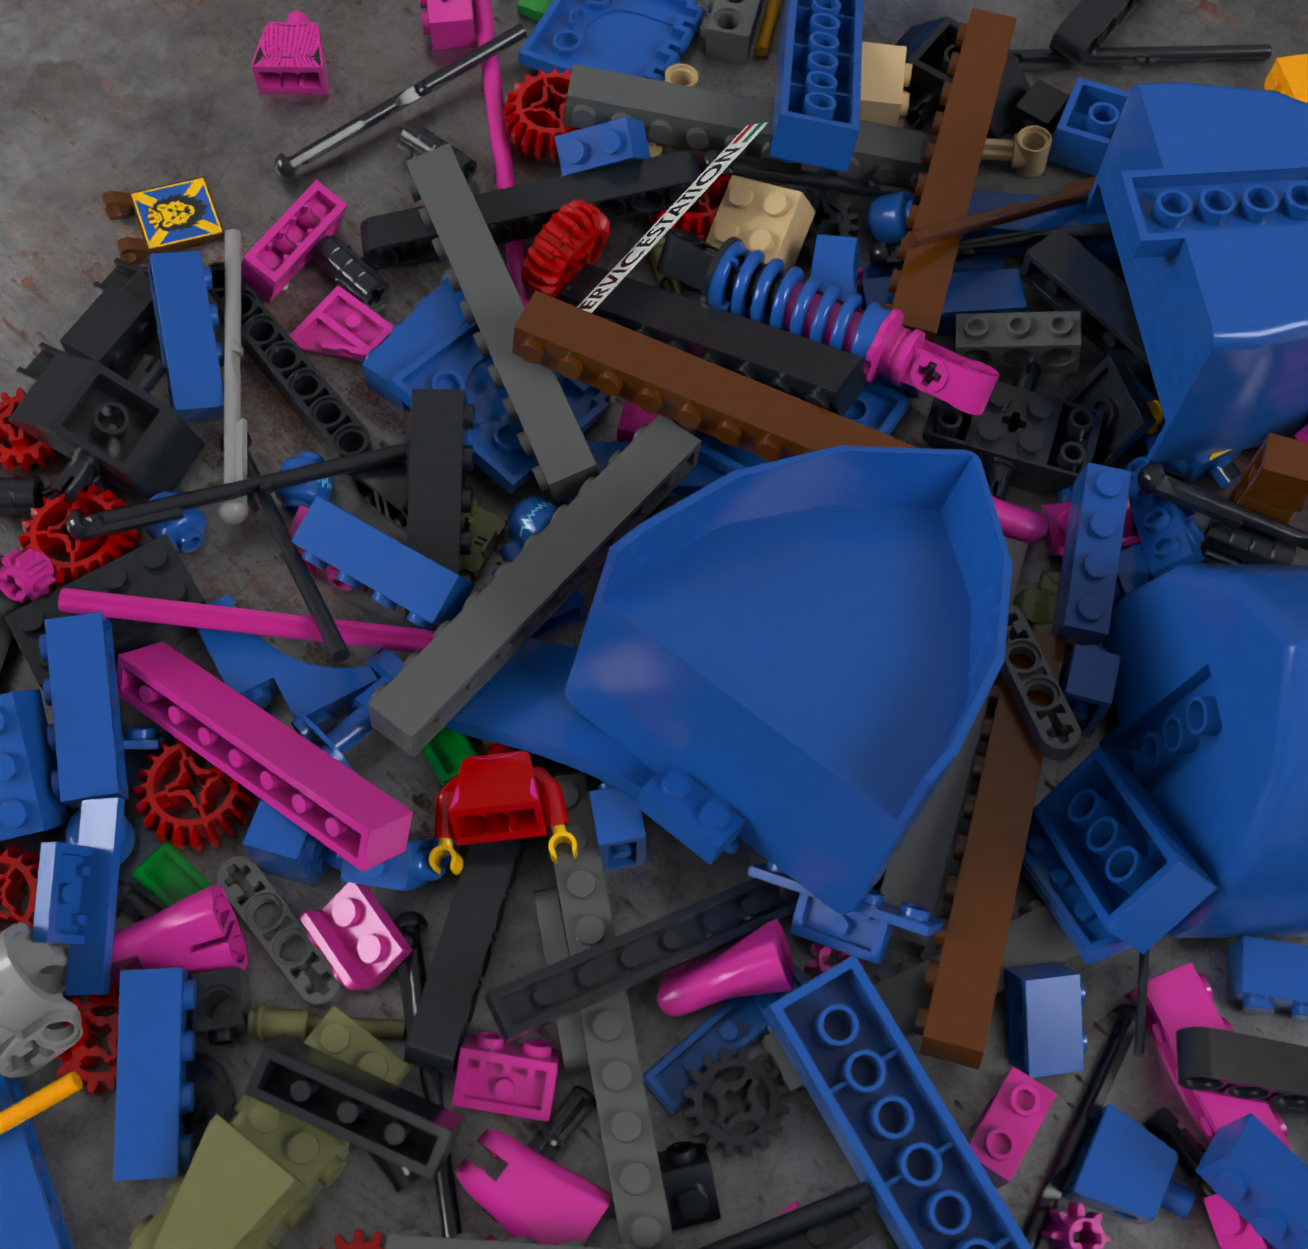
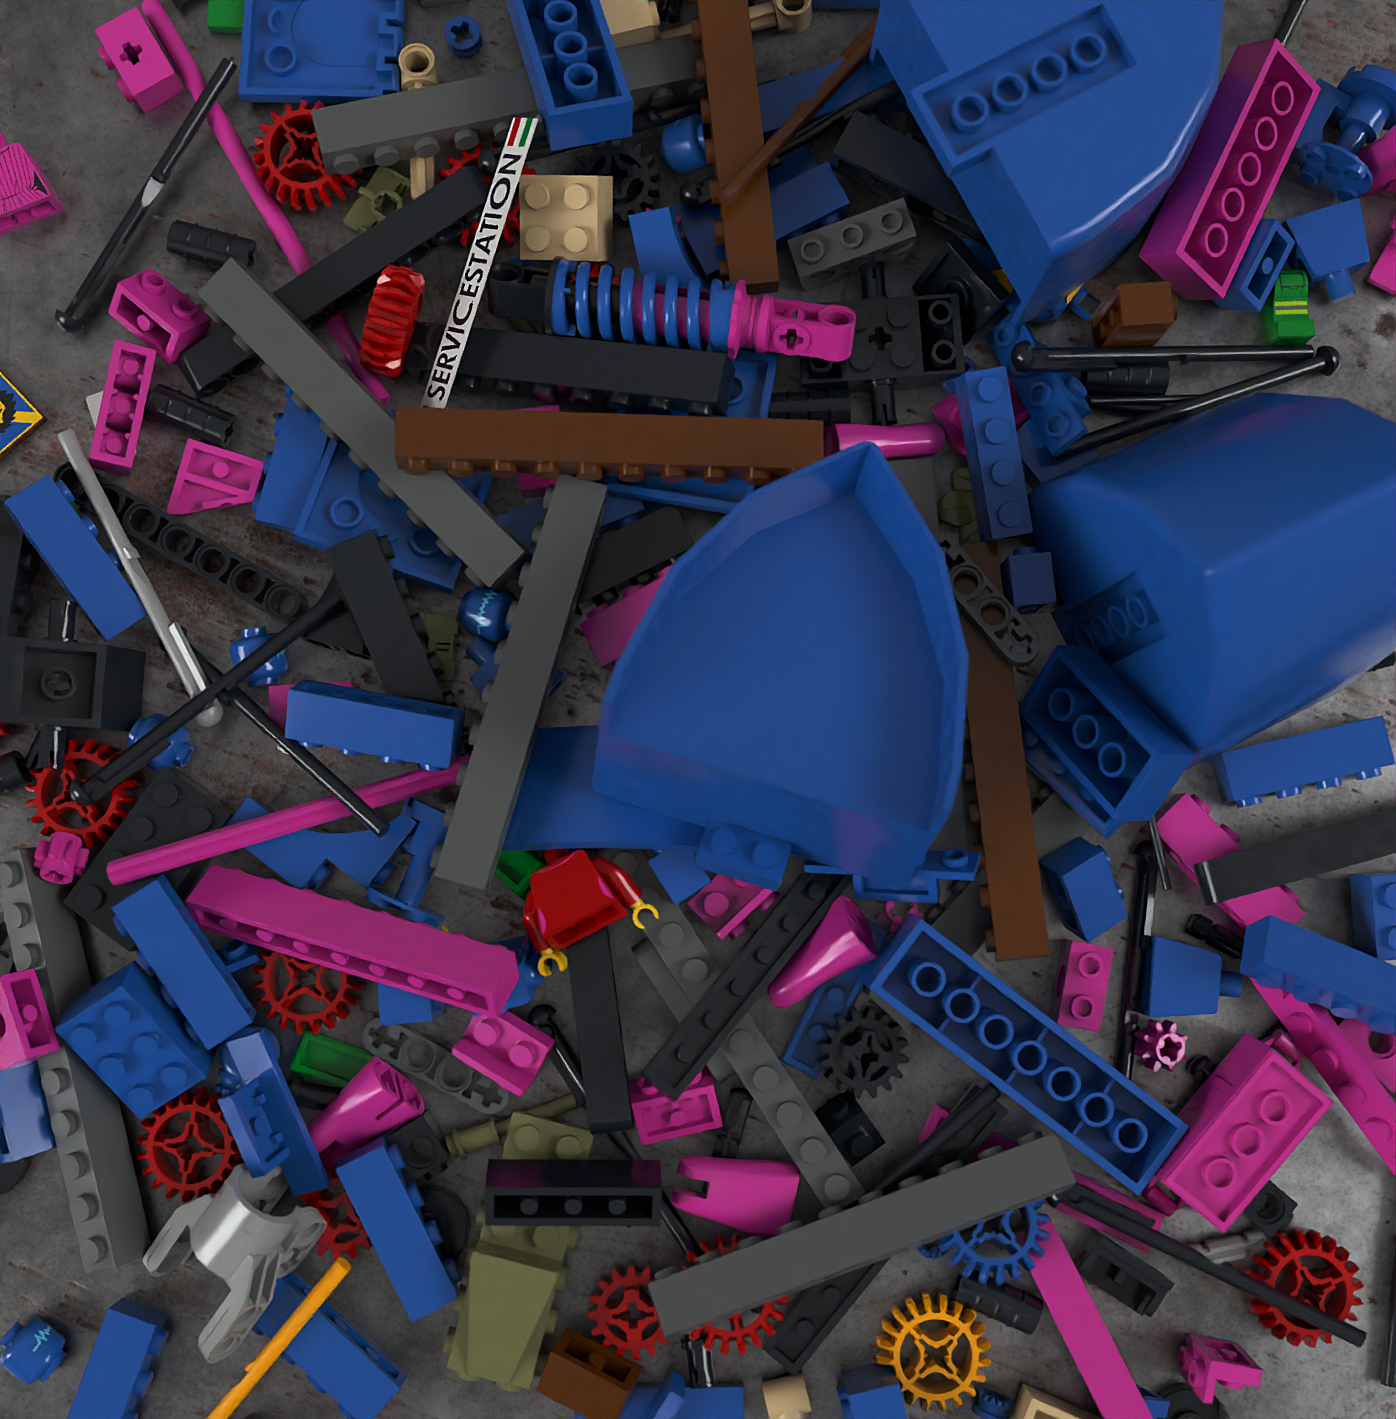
camera: 20 degrees left, 20 degrees up
blue brick [555,117,650,176] -> none
none -> dark pink brick [108,268,212,364]
none -> blue bush [445,15,483,58]
none -> dark pink bracket [687,874,782,940]

